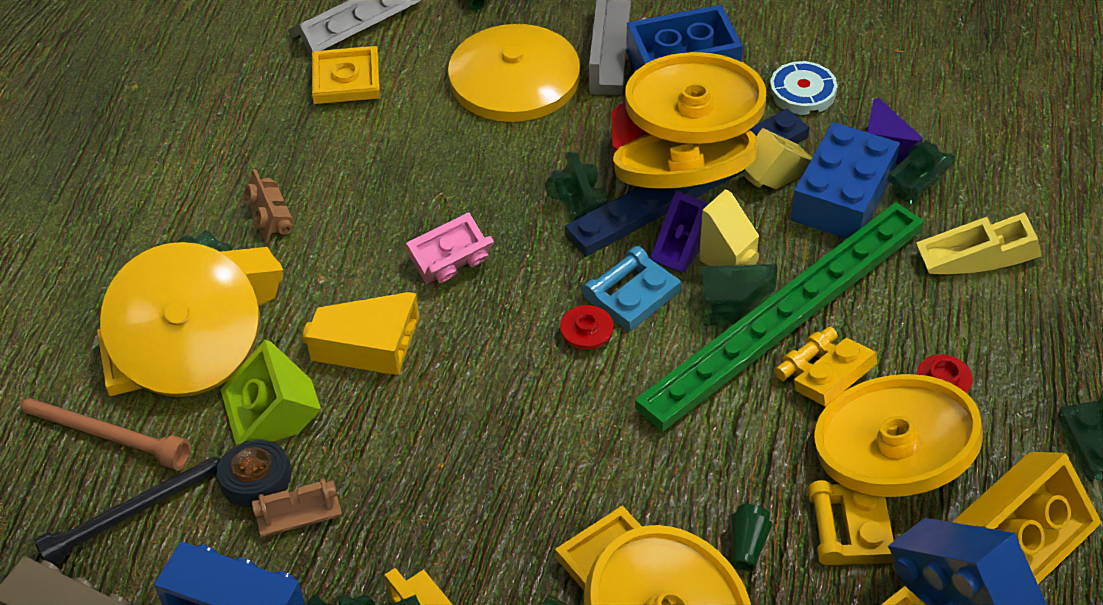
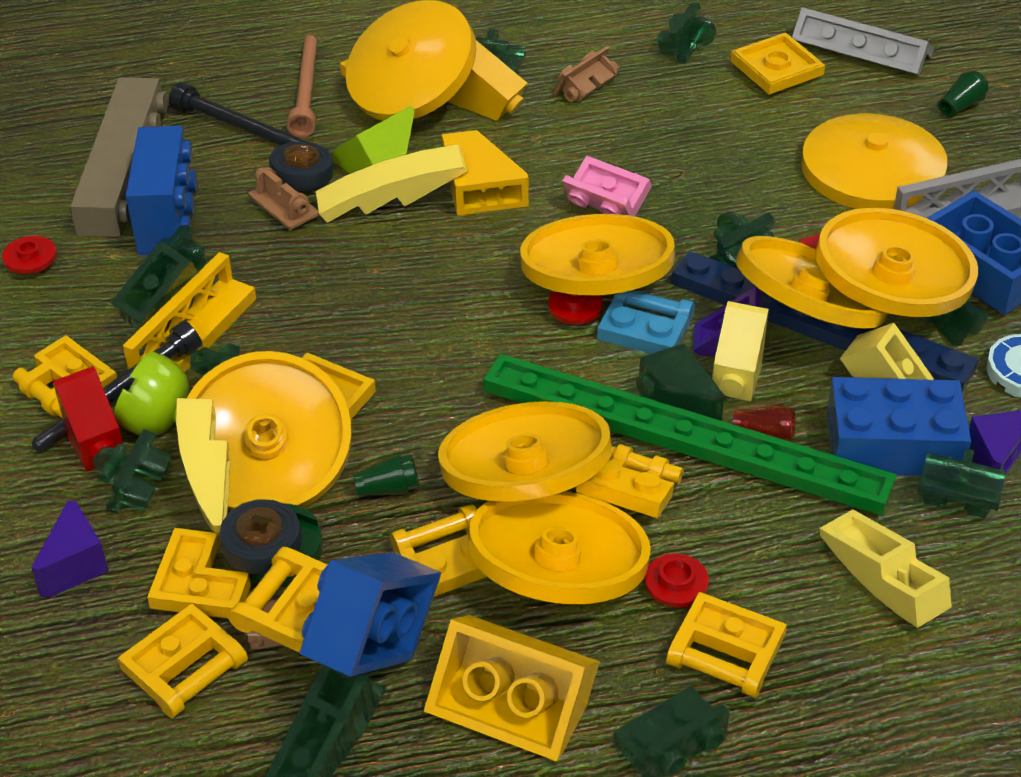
camera: 65 degrees right, 5 degrees down
none -> light yellow slope [316,145,467,223]
none -> yellow dish [438,401,612,502]
none -> yellow dish [520,214,675,295]
none -> clear green hips [657,3,717,62]
none -> yellow plate [666,592,787,698]
none -> clear red cone [732,403,796,441]

